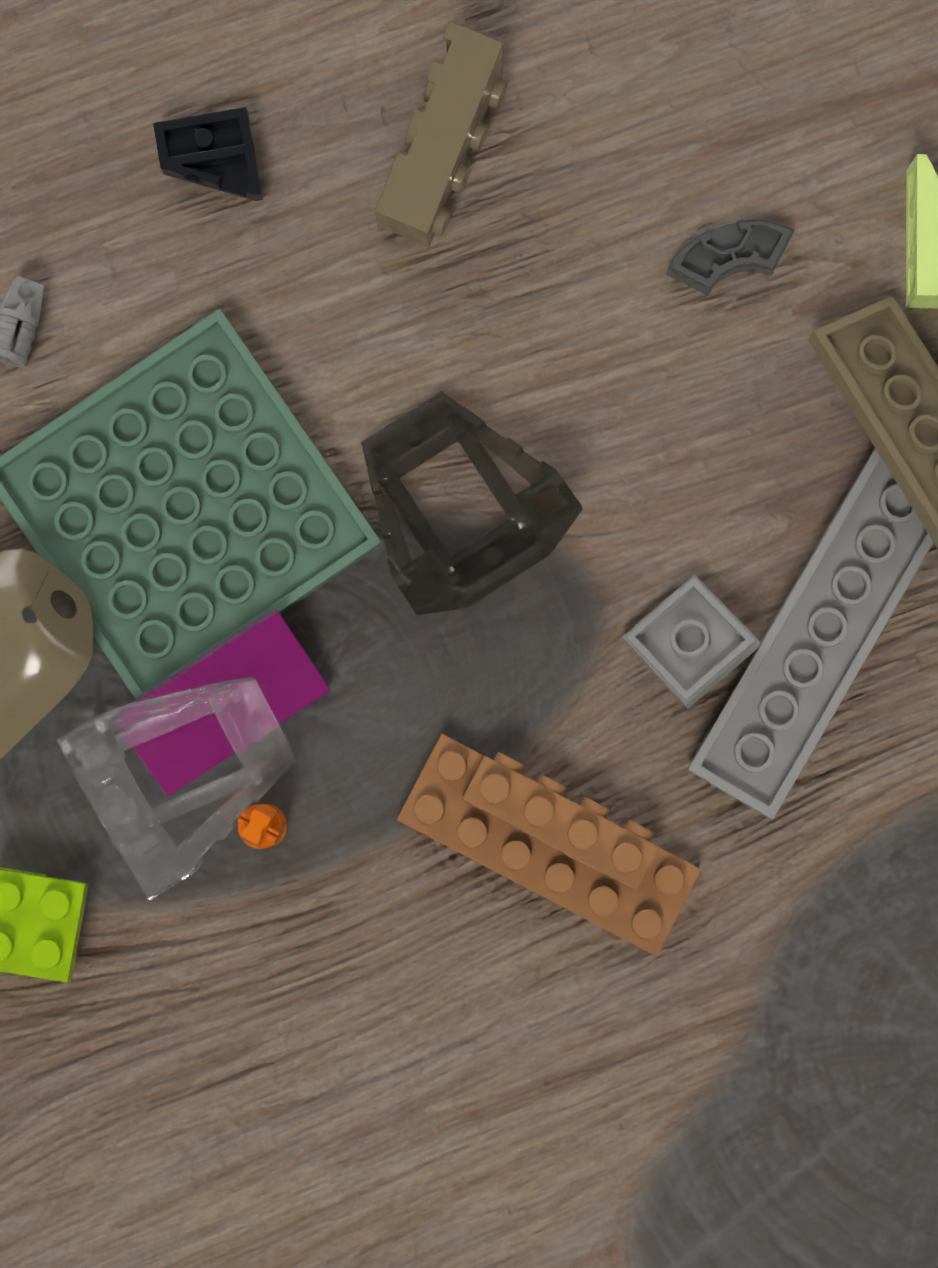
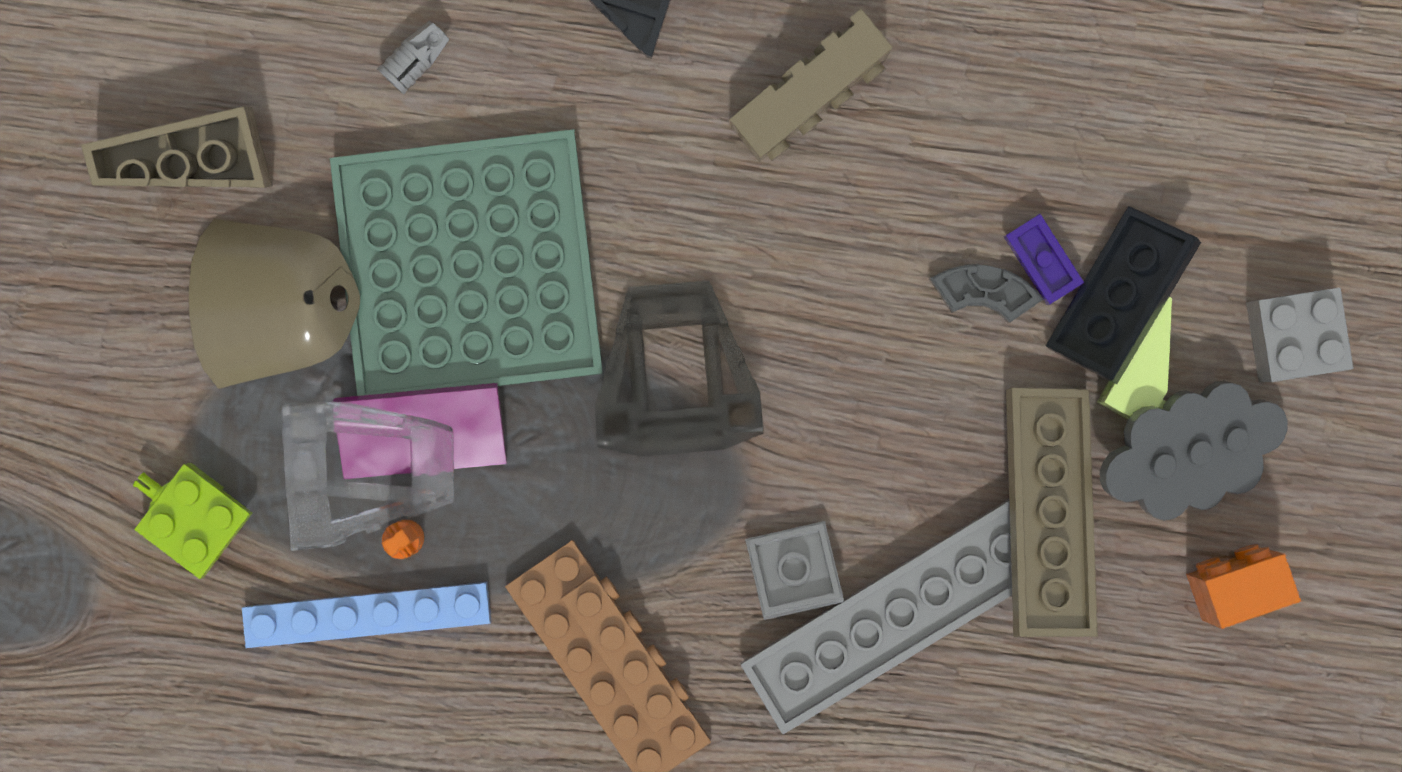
camera: 25 degrees right, 5 degrees up
none -> light blue plate [242,582,491,648]
none -> dark purple plate [1004,214,1084,305]
none -> black tile [1045,206,1201,384]

